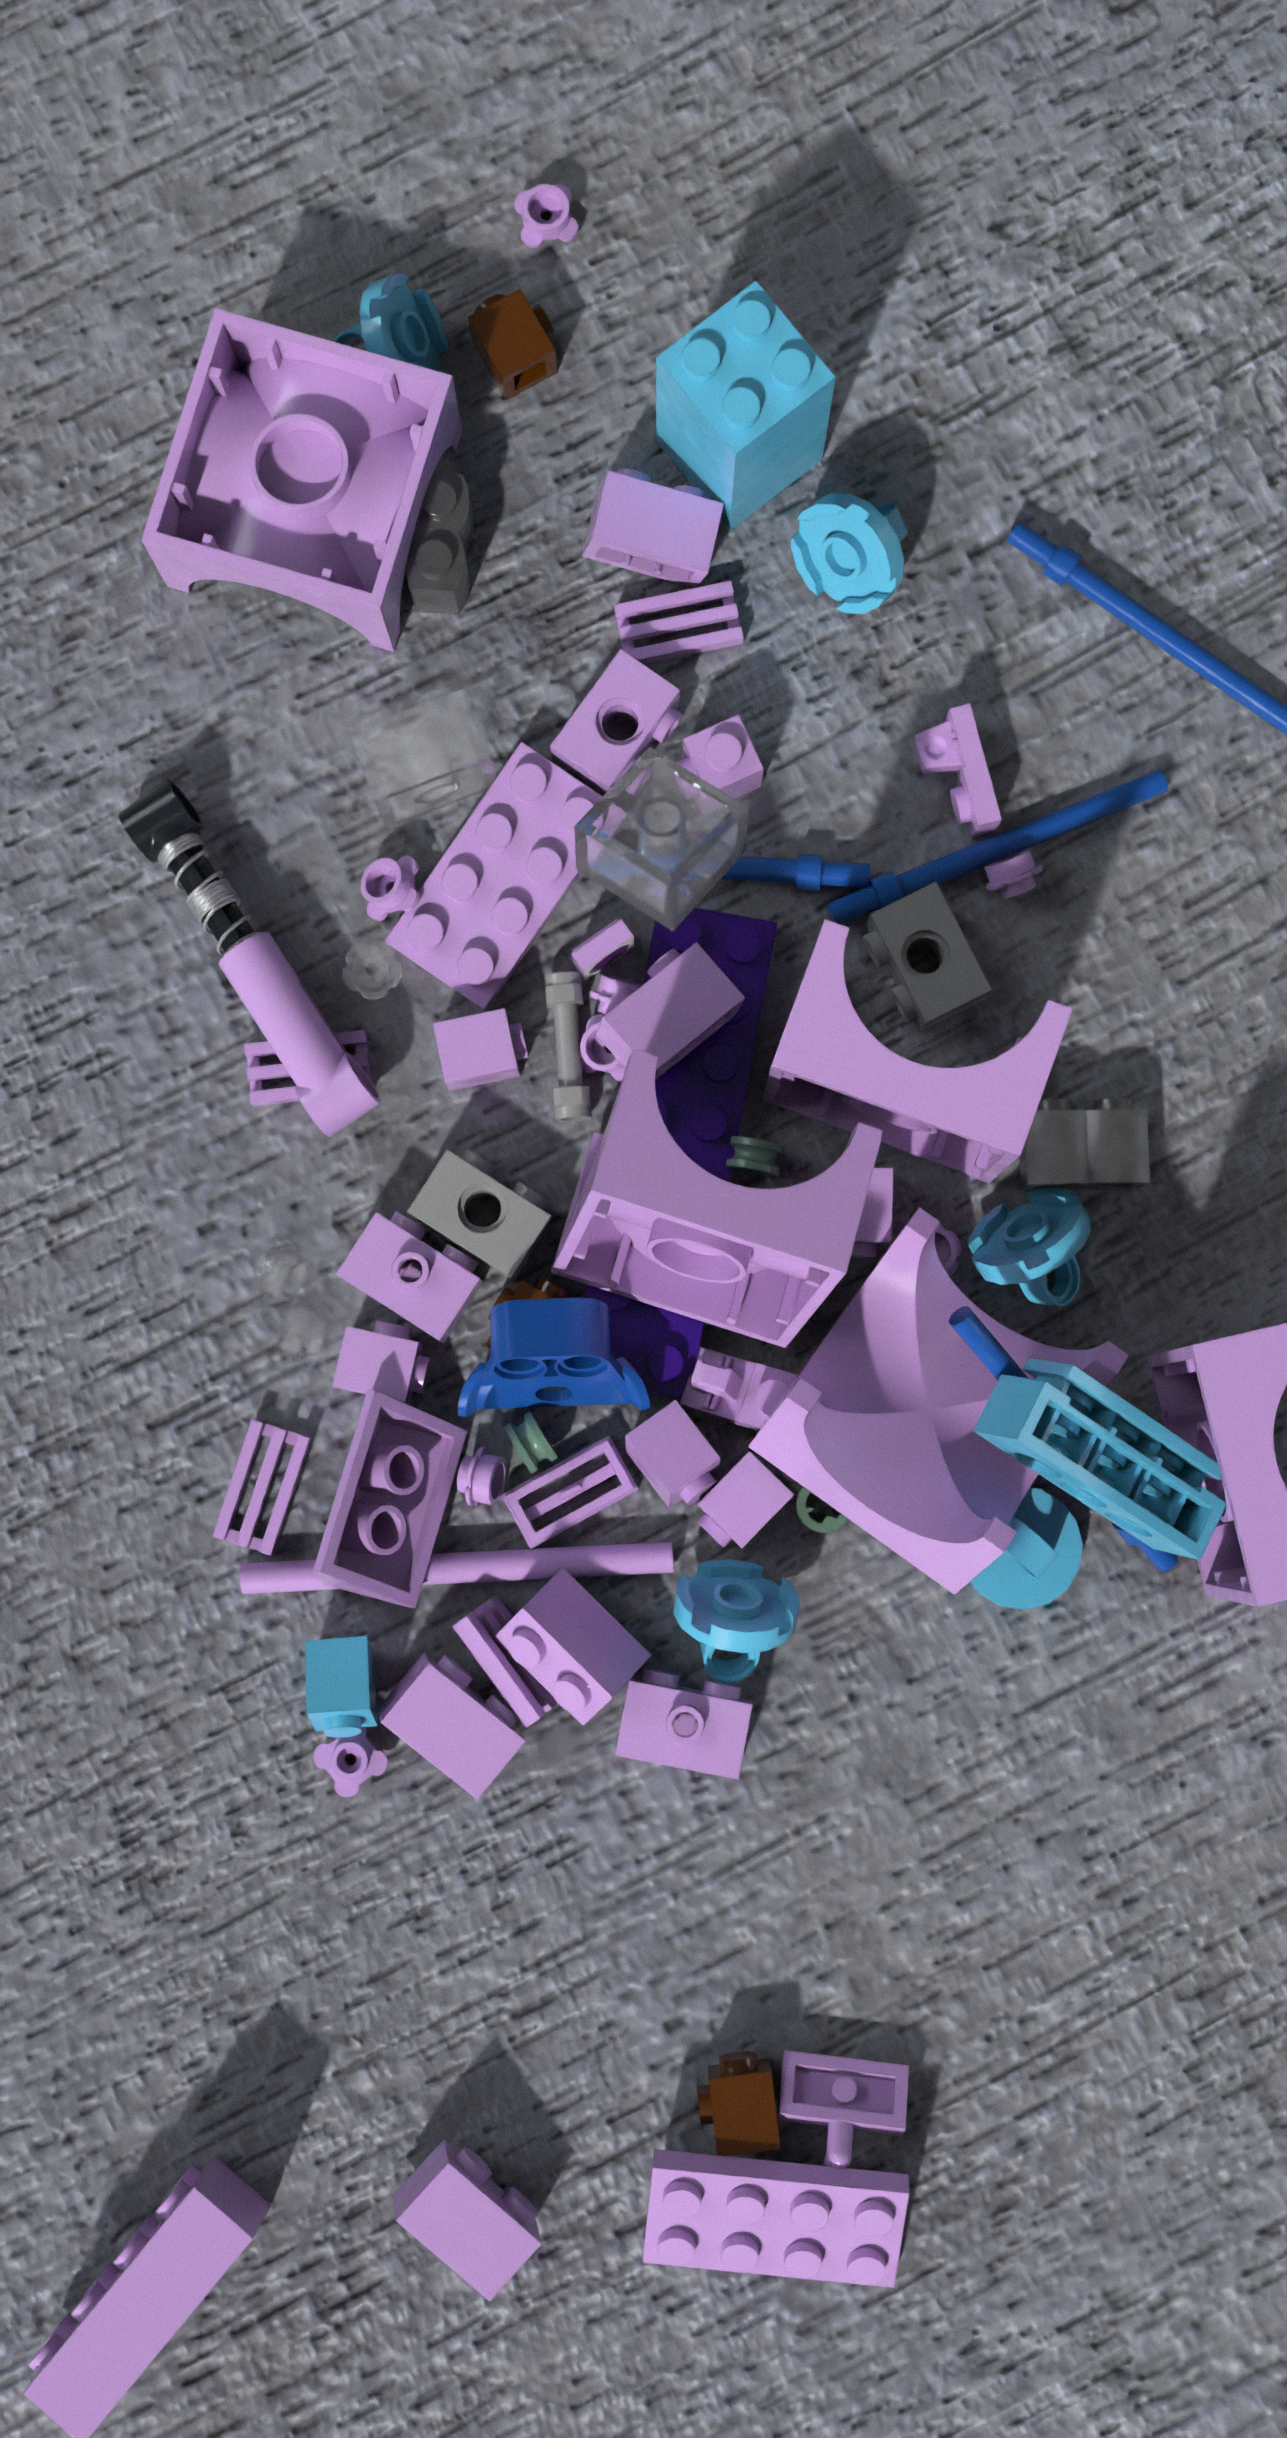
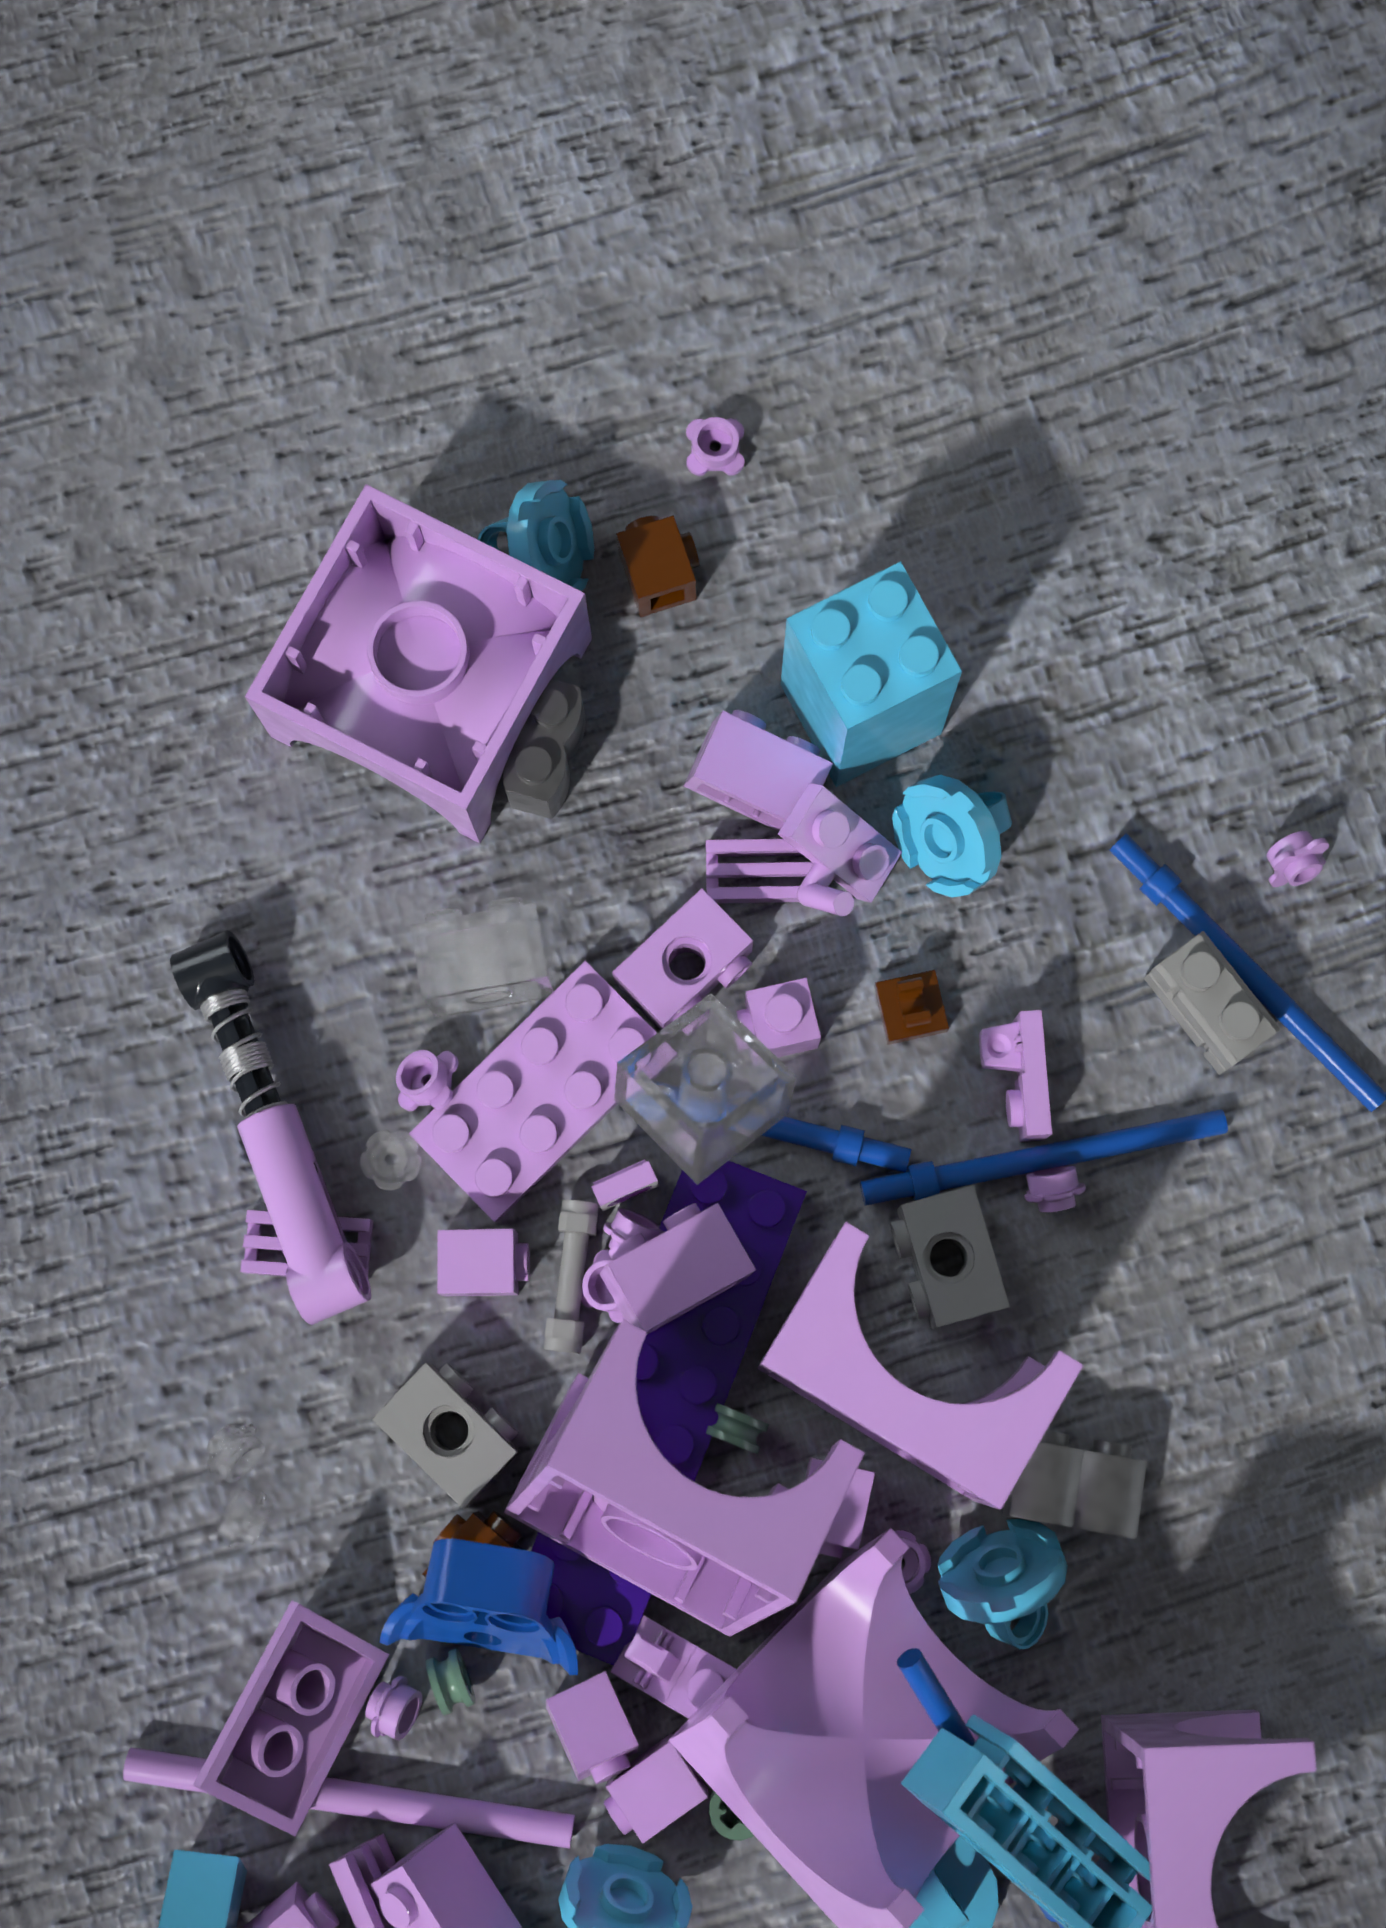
camera: 10 degrees right, 5 degrees down
lavender tile [212,1419,312,1556] -> none
lavender brick [332,1321,431,1404] -> none
lavender brick [336,1211,484,1344] -> none
lavender tile [501,1436,639,1549] -> none
none -> lavender plate [778,783,902,916]
none -> reddish brown tile [874,970,949,1045]
none -> light grey brick [1144,931,1281,1075]
none -> lavender plate [1266,831,1329,887]

